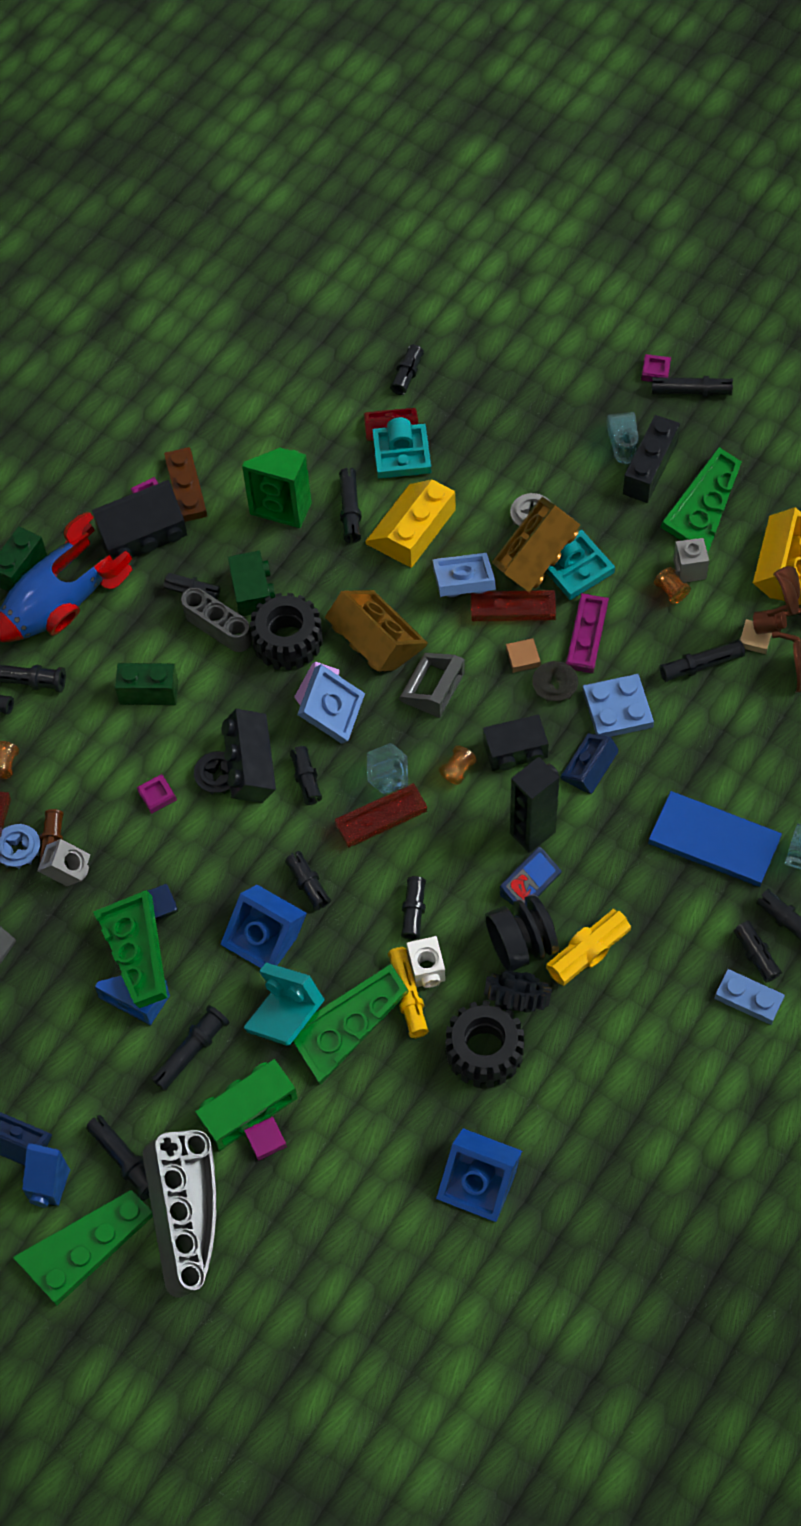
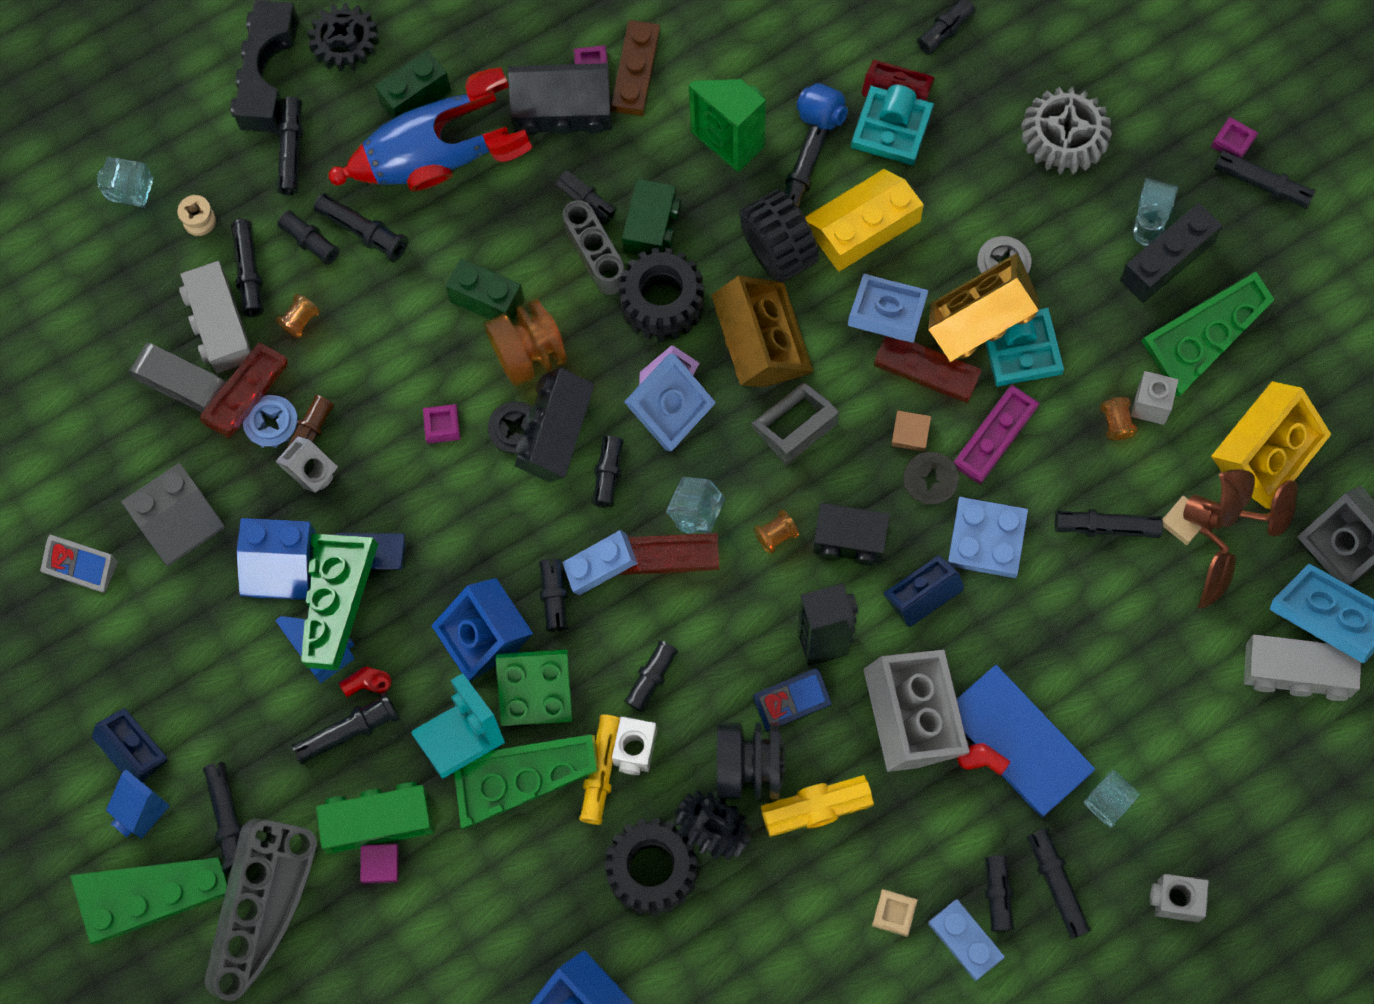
camera: 25 degrees right, 10 degrees up
none -> blue slope [237,518,317,600]
none -> red arm [338,666,392,698]
none -> clear orange wheel [484,298,567,387]
none -> green plate [496,650,573,726]
none -> medium blue plate [562,530,638,595]
none -> black tyre [739,189,819,283]
none -> blue head [797,83,848,130]
none -> light grey slope [863,650,969,772]
none -> tan tile [872,889,917,937]
none -> red arm [957,743,1011,776]
none -> light grey gear [1021,86,1112,174]

